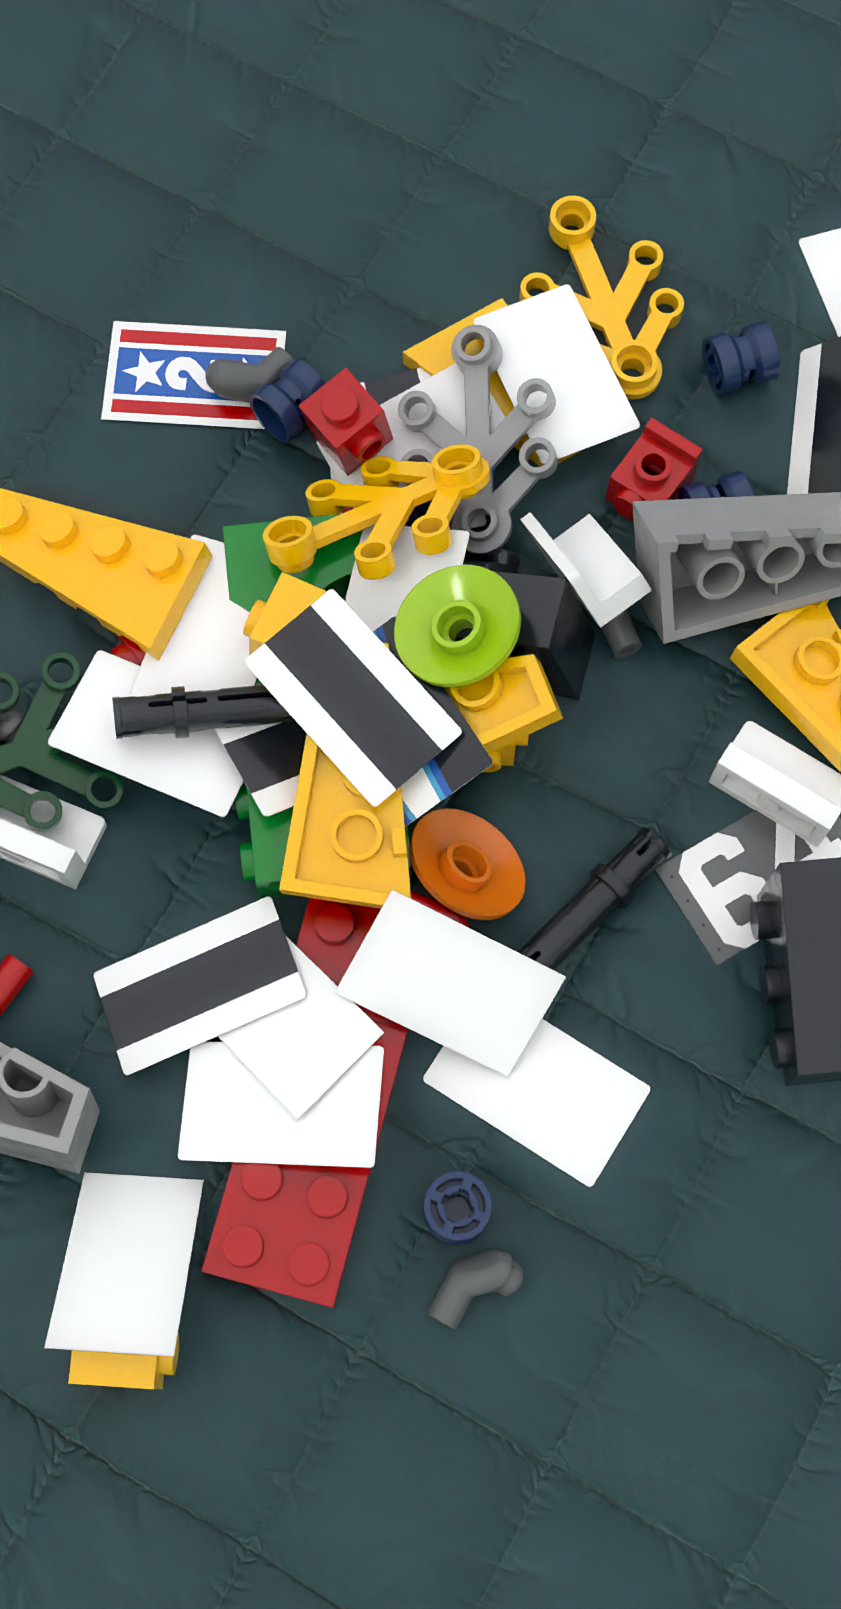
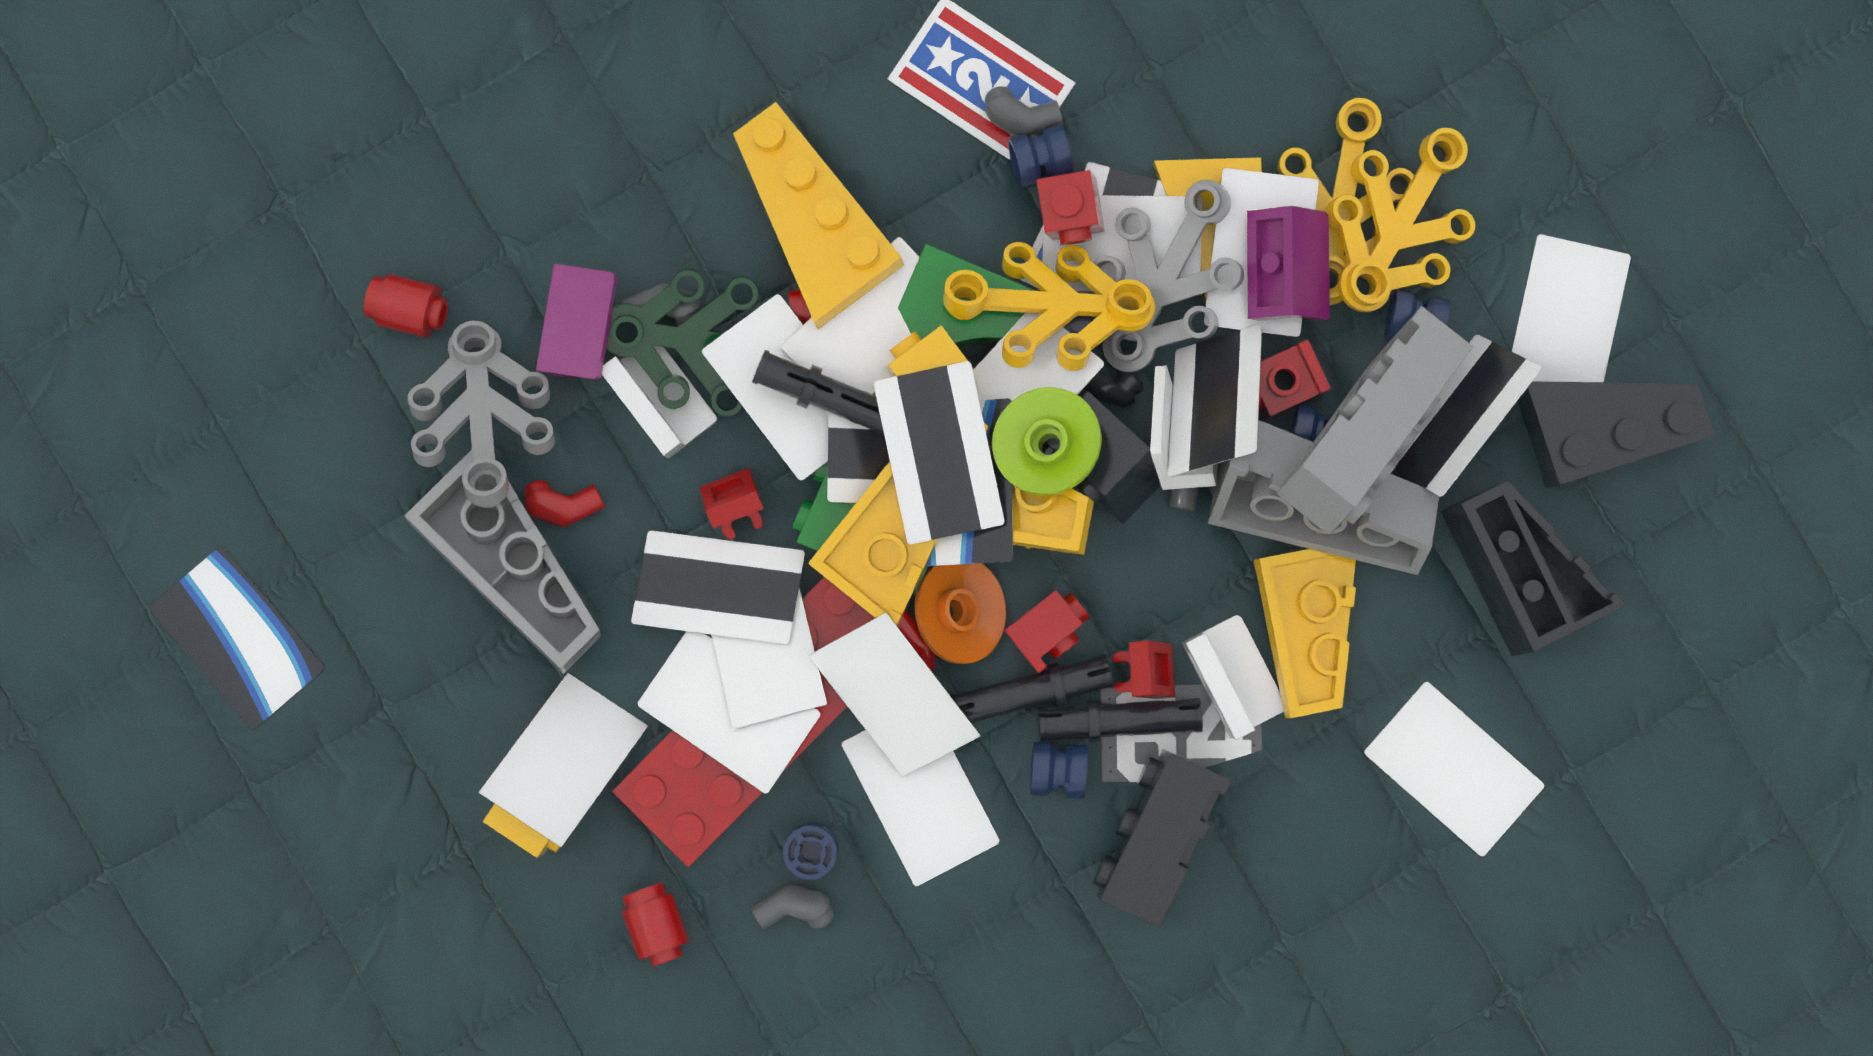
camera: 30 degrees right, 15 degrees up
none -> red brick [622,882,690,967]
none -> red tile [699,468,764,540]
none -> red brick [1004,590,1090,673]
none -> dark blue wheel [1030,741,1088,799]
none -> black pin [1038,698,1203,743]
none -> red tile [1113,640,1175,699]
none -> sticker [1168,324,1262,477]
none -> magenta panel [1247,206,1330,321]
none -> light grey wedge [1277,306,1473,535]
none -> yellow plant [1326,128,1475,312]

